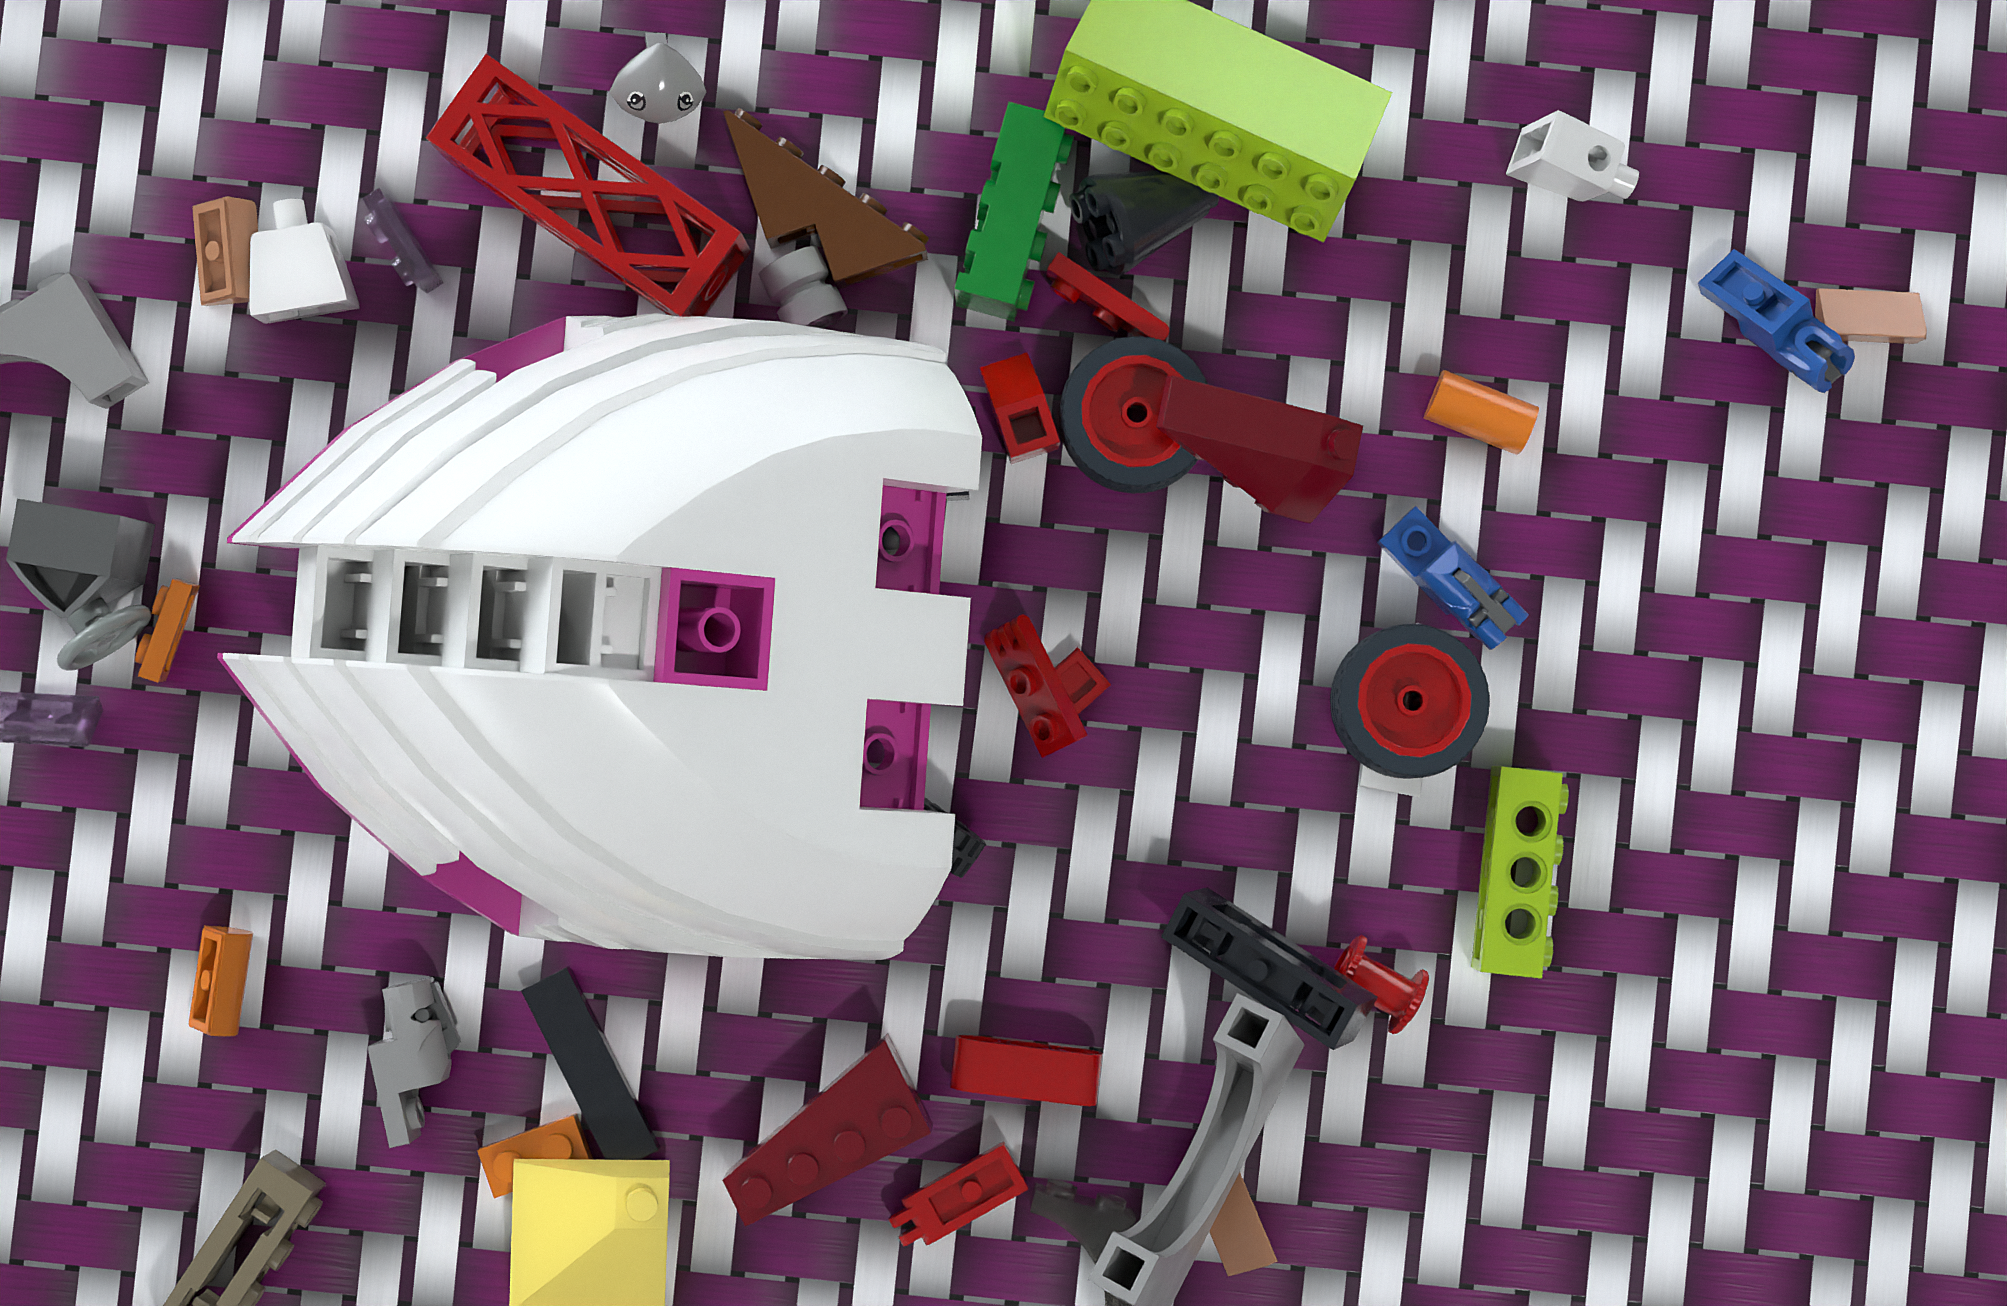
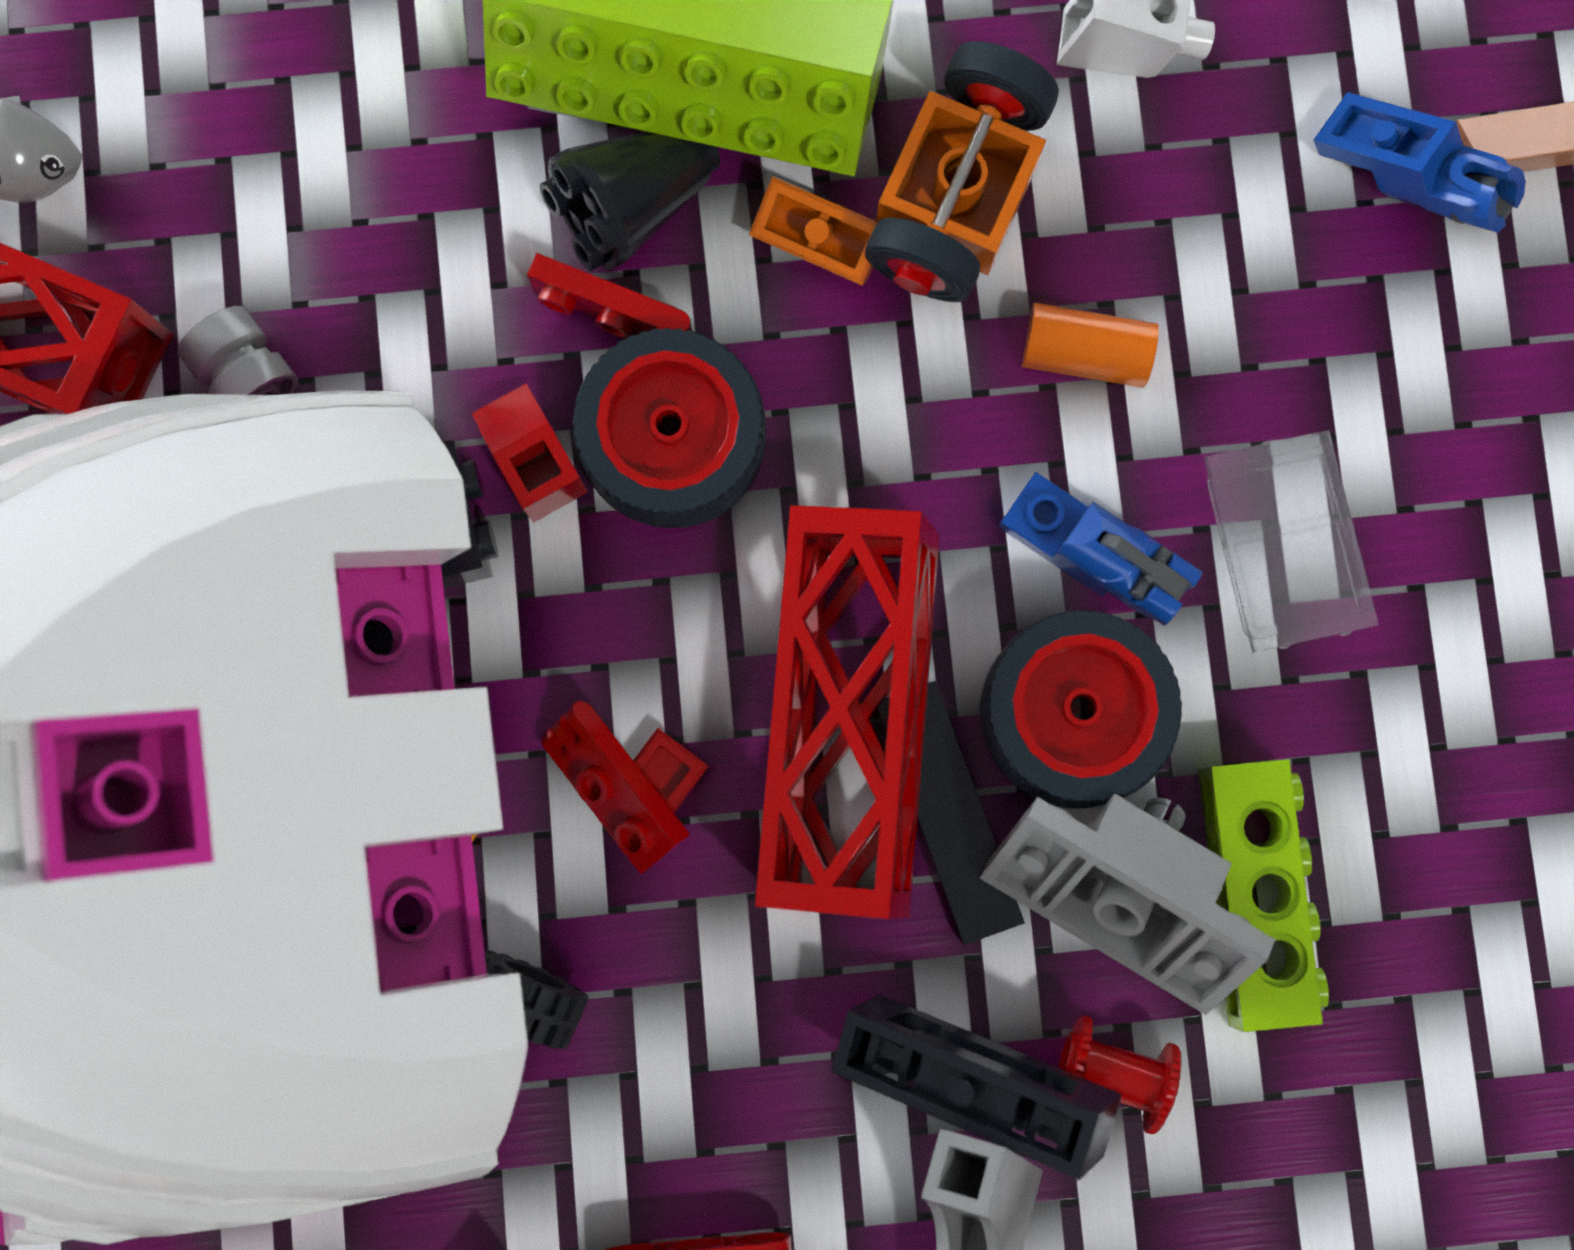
camera: 10 degrees left, 5 degrees down
reddish brown slope [723,108,929,290] -> none
green wedge [954,102,1074,322] -> none
dark red wedge [1156,376,1363,524] -> none
none -> orange brick [749,176,878,285]
none -> red piece [755,505,940,919]
none -> brick [865,41,1059,302]
none -> black tile [877,681,1025,945]
none -> light grey brick [980,794,1275,1015]
none -> clear piece [1204,430,1379,653]

